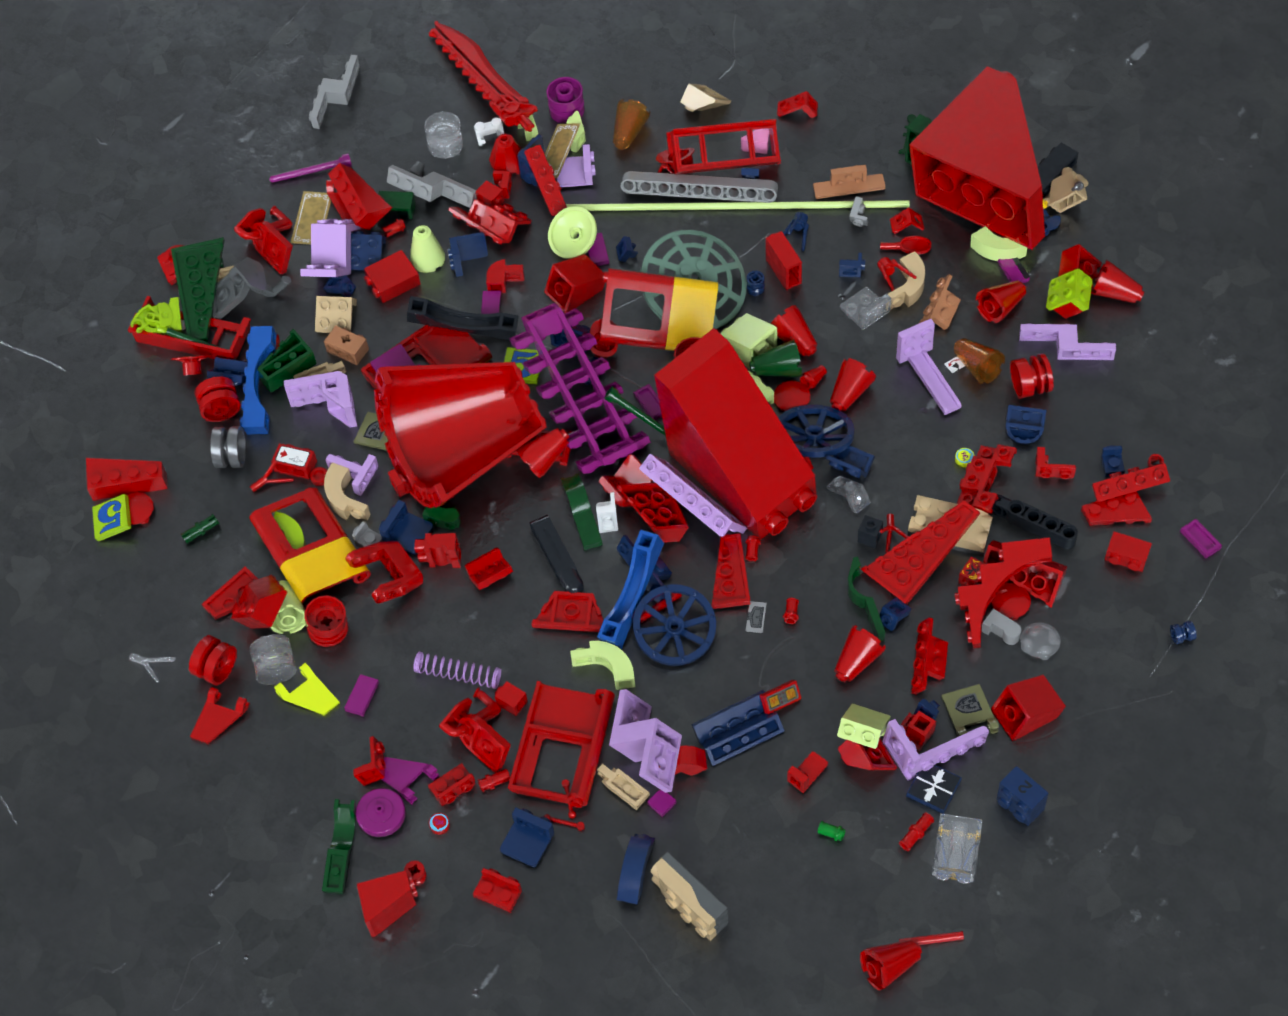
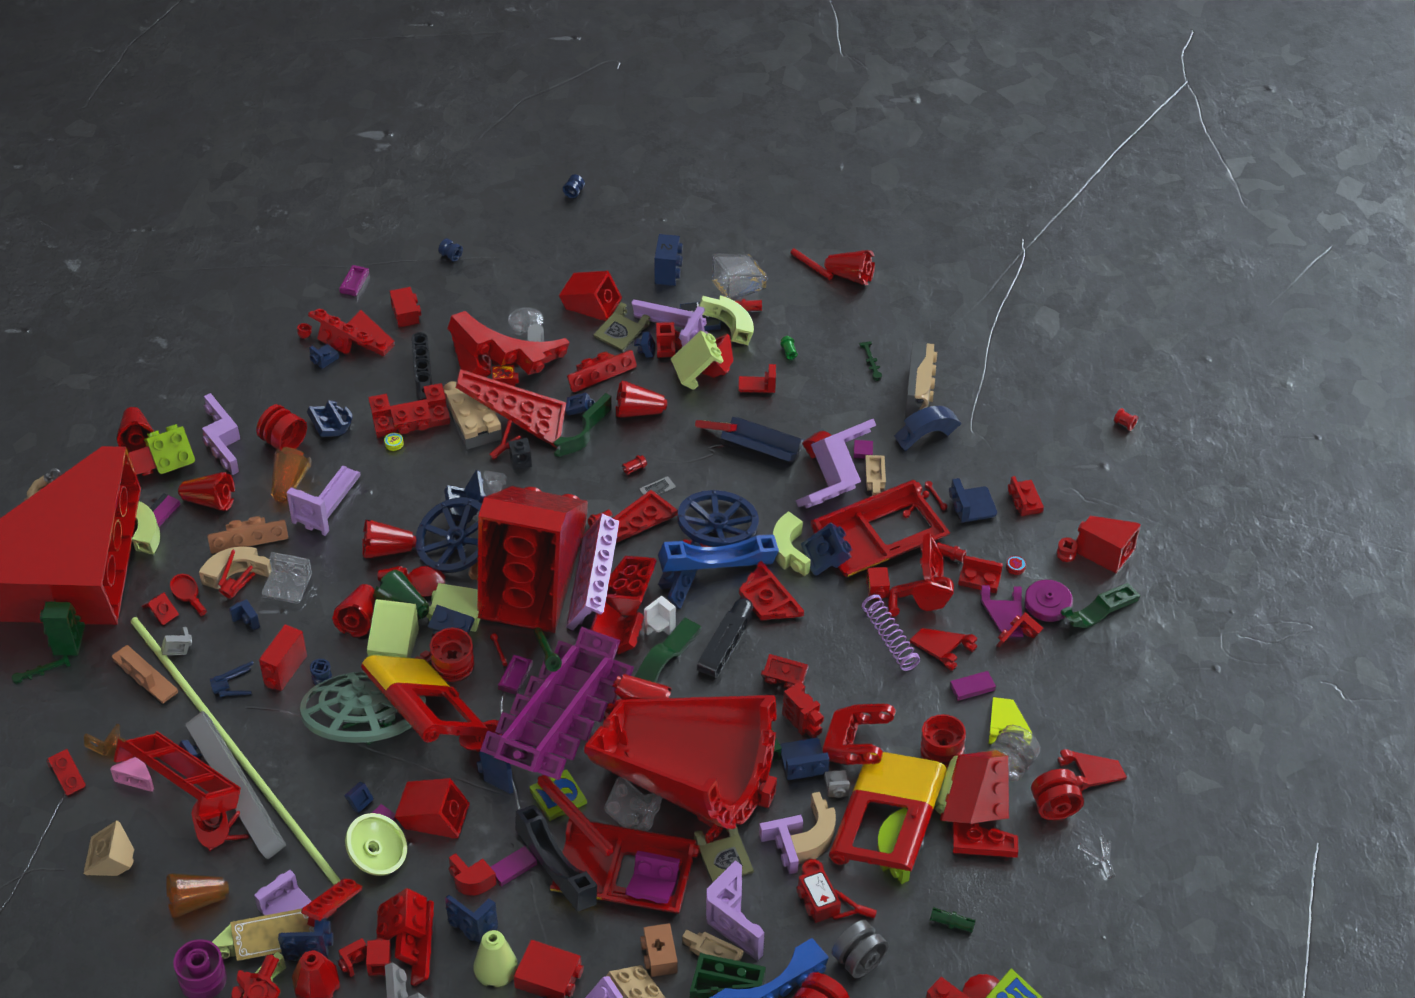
camera: 135 degrees left, 10 degrees down
red bracket [1035,447,1076,479] -> none
none -> clear orange bracket [84,724,126,756]
none -> red axle [537,775,614,857]
none -> dark blue wheel [562,174,585,198]
none -> yellowish green arch [698,296,754,345]
none -> dark blue plate [801,523,852,576]
none -> dark green piece [859,341,882,381]
none -> red flag [910,628,977,671]

